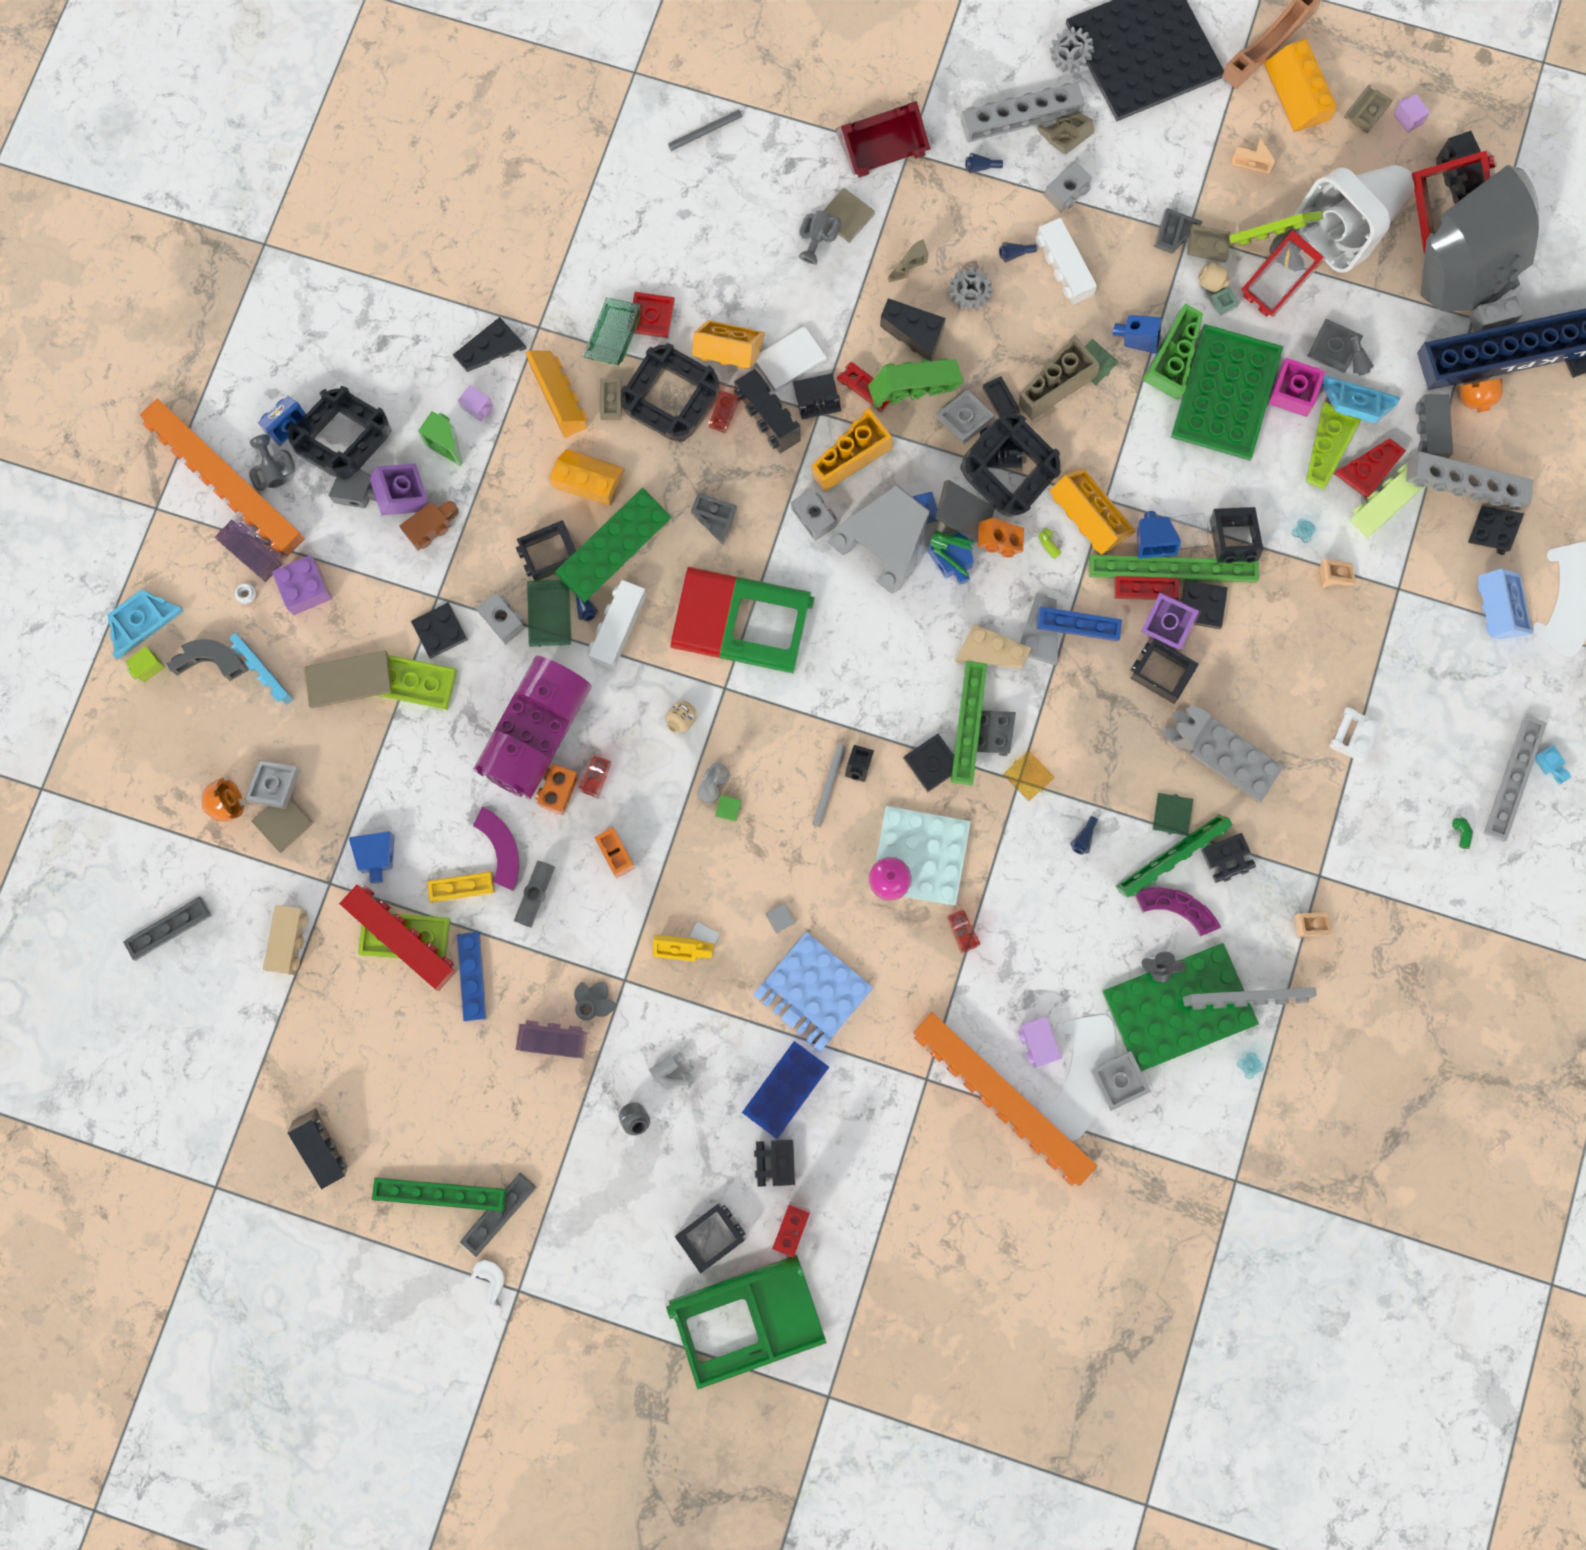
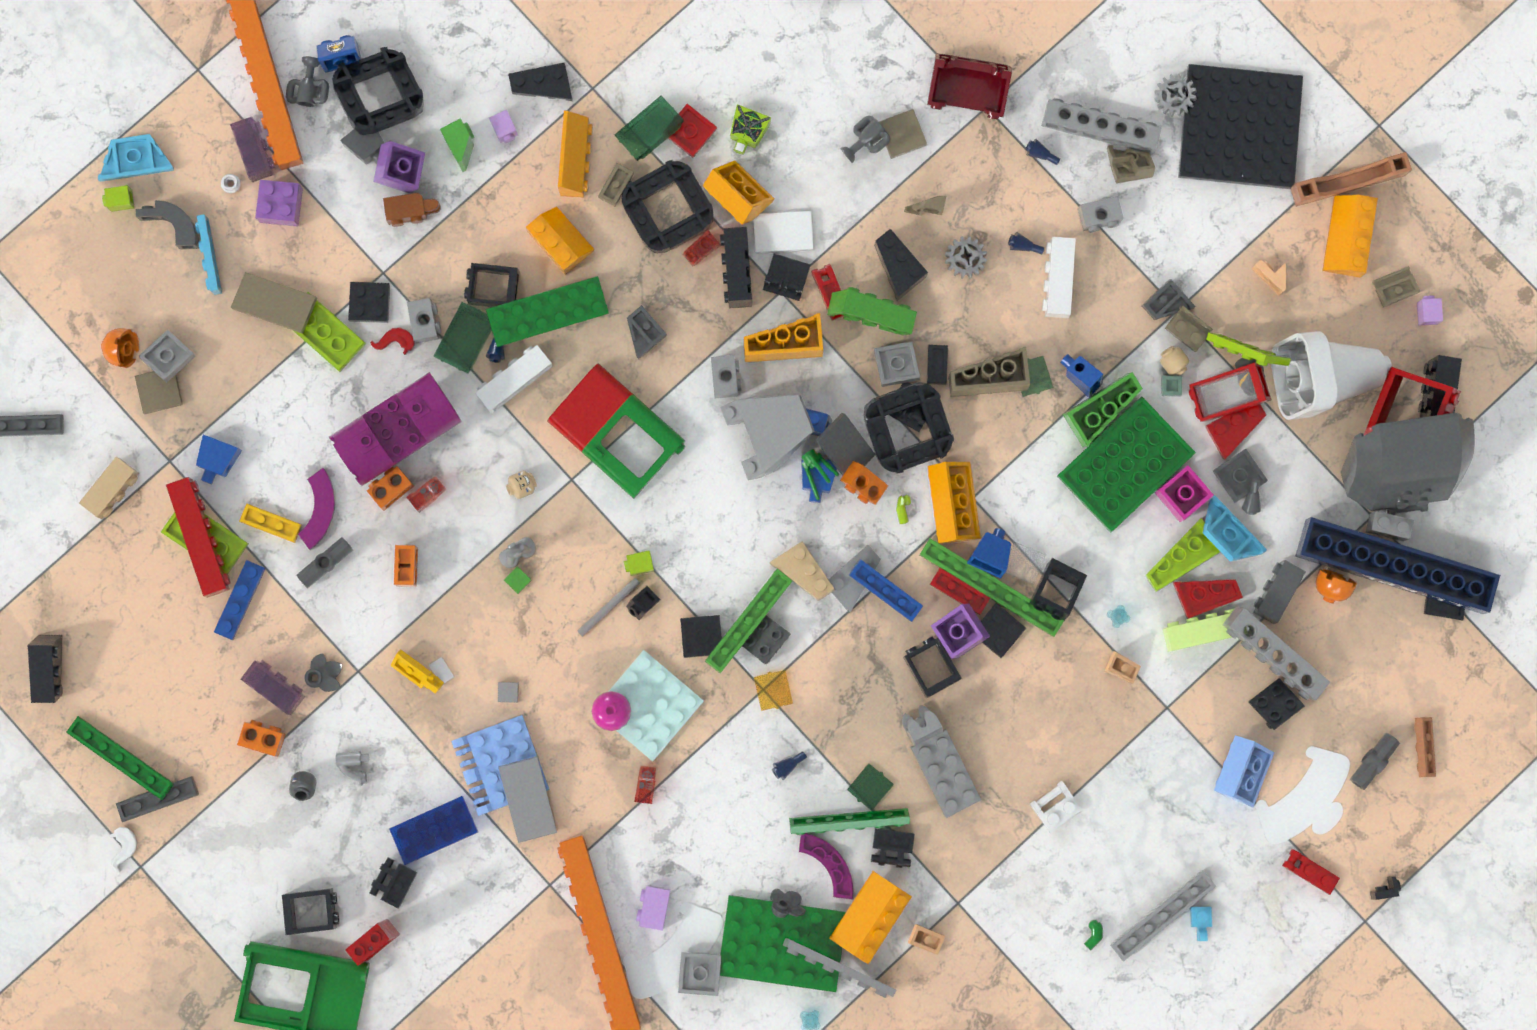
camera: 20 degrees right, 5 degrees up
none -> orange brick [237,720,286,757]
none -> red piece [370,328,415,355]
none -> light grey tile [498,756,557,843]
none -> lime brick [624,551,654,576]
none -> torso [730,104,771,155]
none -> light orange slope [829,871,912,964]
none -> red wing [1205,398,1266,460]

